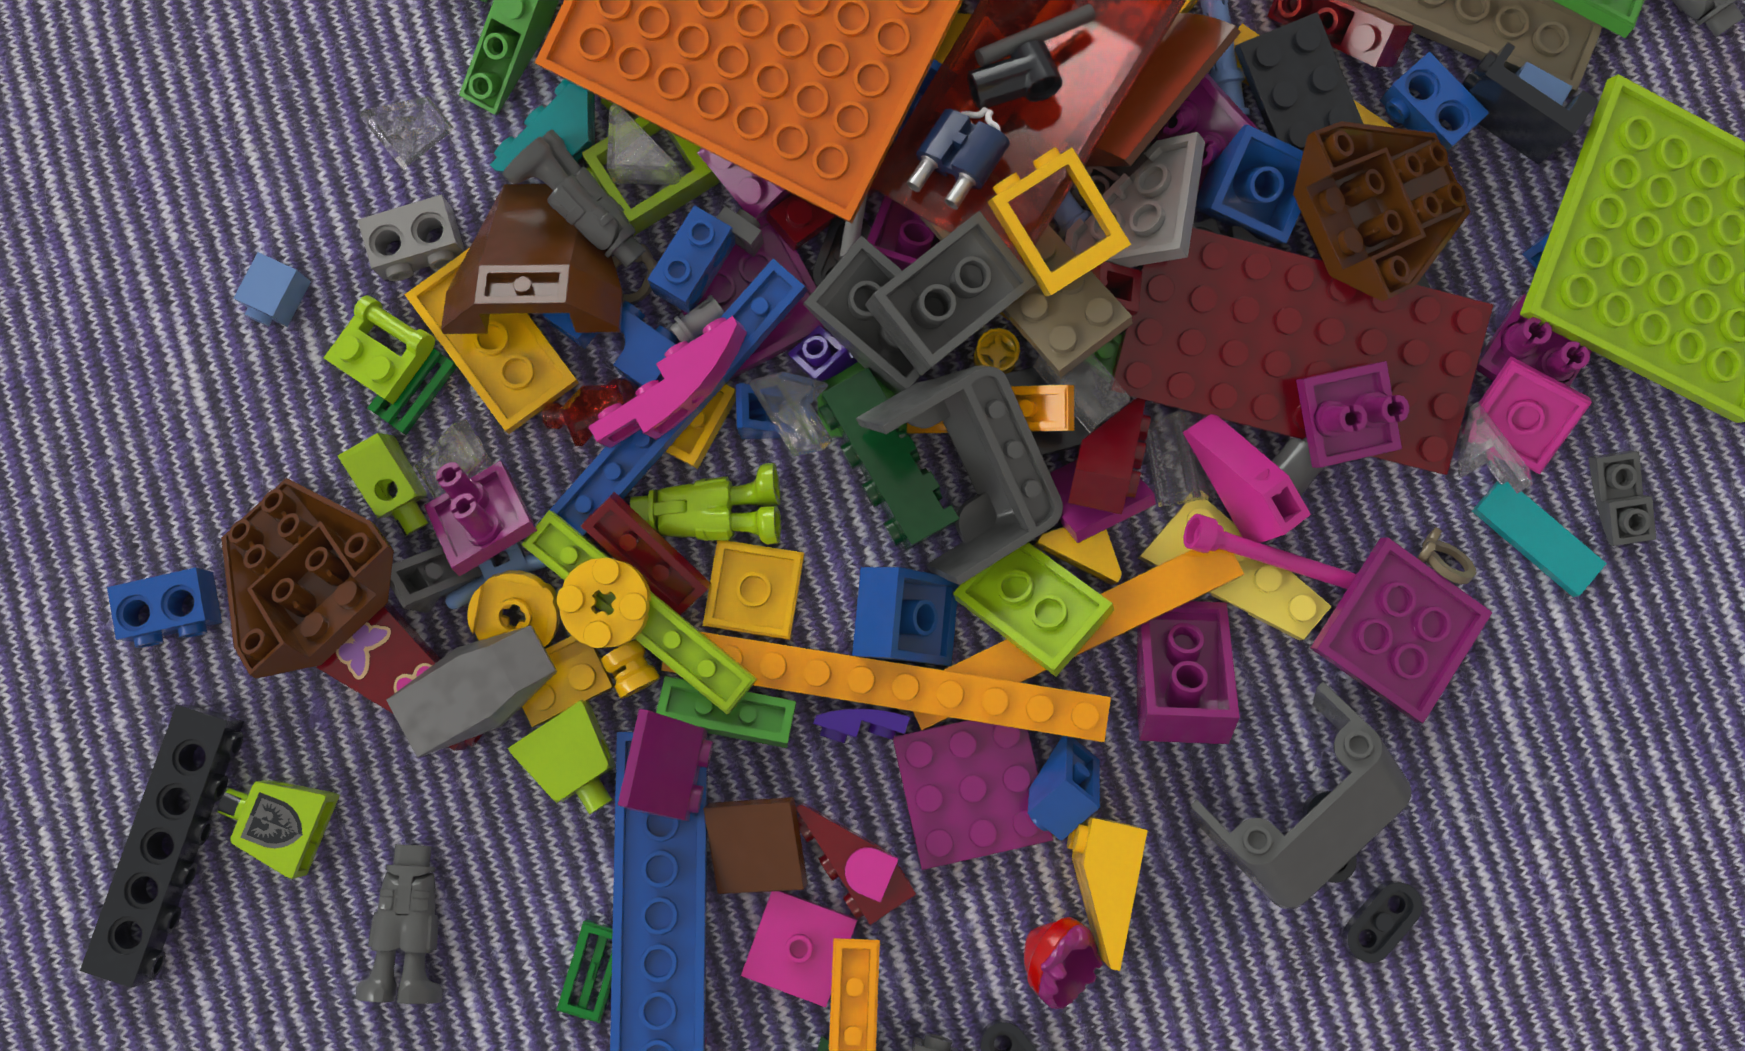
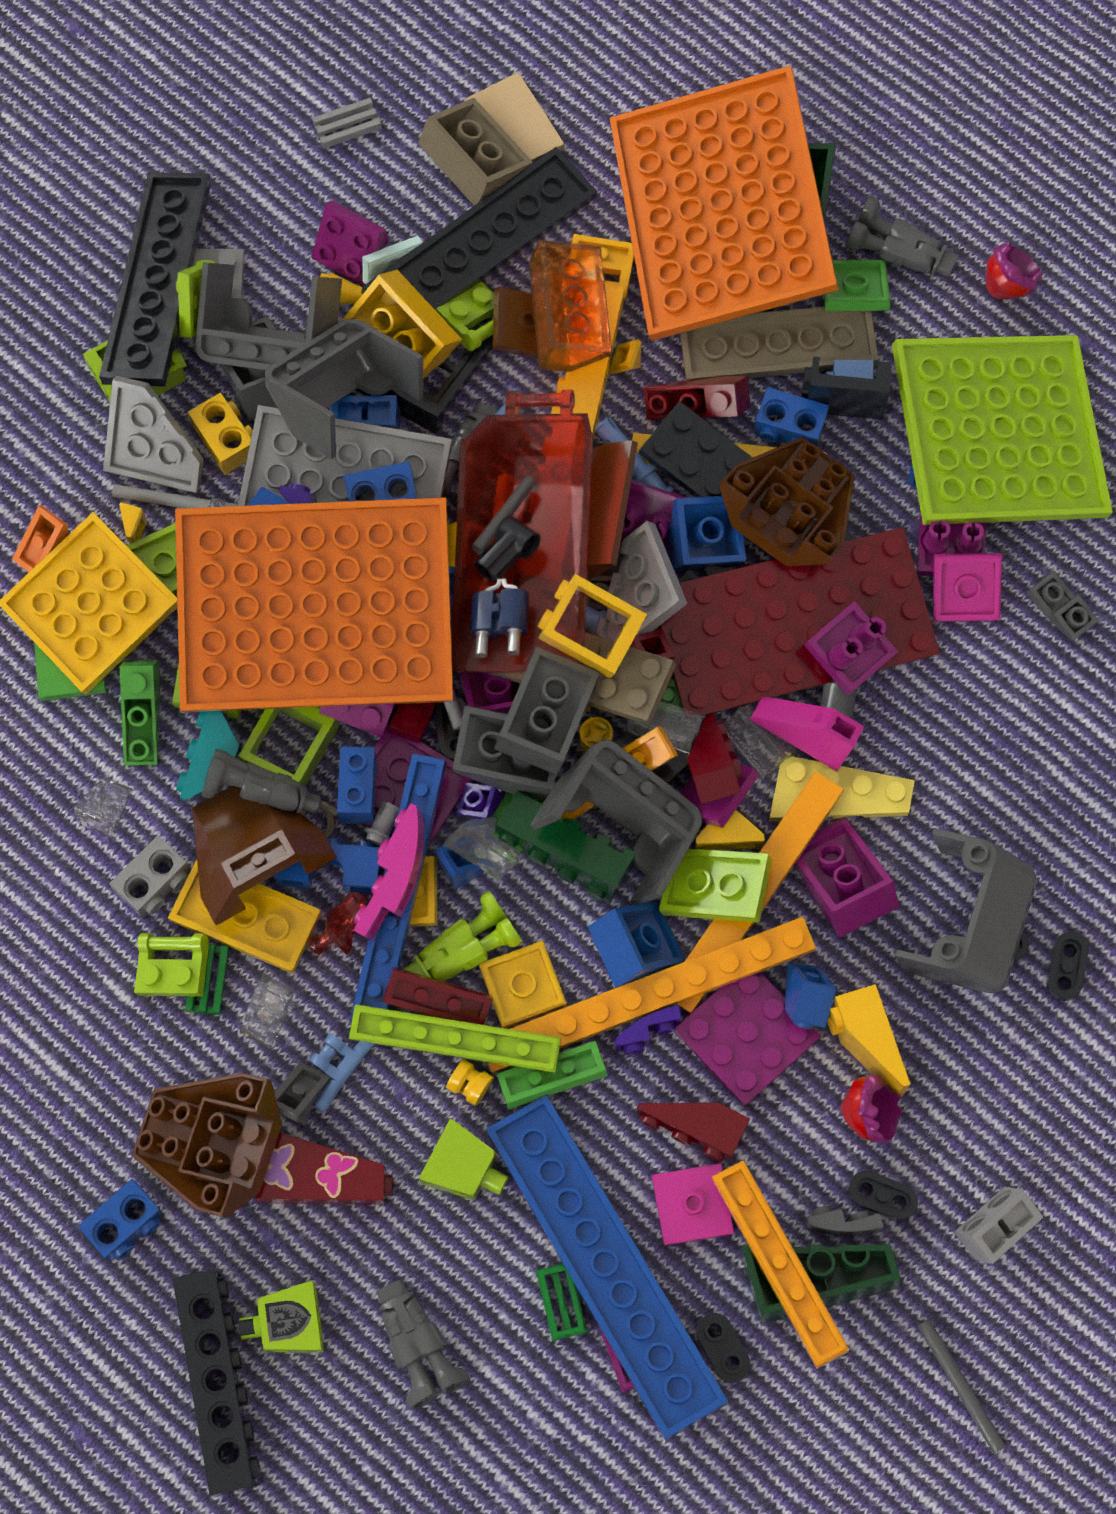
camera: 25 degrees left, 10 degrees down
medium blue brick [234,252,311,327] -> none
lime torso [337,433,428,536] -> none
flat silver piece [386,625,557,758] -> none
magenta plate [424,461,537,577] -> none
yellow plate [467,570,560,647] -> none
yellow plate [522,636,615,727] -> none
yellow plate [556,557,651,648] -> none
clear slope [607,103,682,185] -> none
magenta slope [618,709,713,822] -> none
reddish brown tile [703,797,808,894] -> none
dark grey plate [716,206,764,257] -> none
dark pink tile [845,847,898,902] -> none
dark pink piece [1183,514,1357,589] -> none
magenta plate [1310,537,1493,724] -> none
dark tan piece [1418,527,1476,585] -> none
clear slope [1457,402,1533,494] -> none
teal tile [1472,477,1607,597] -> none

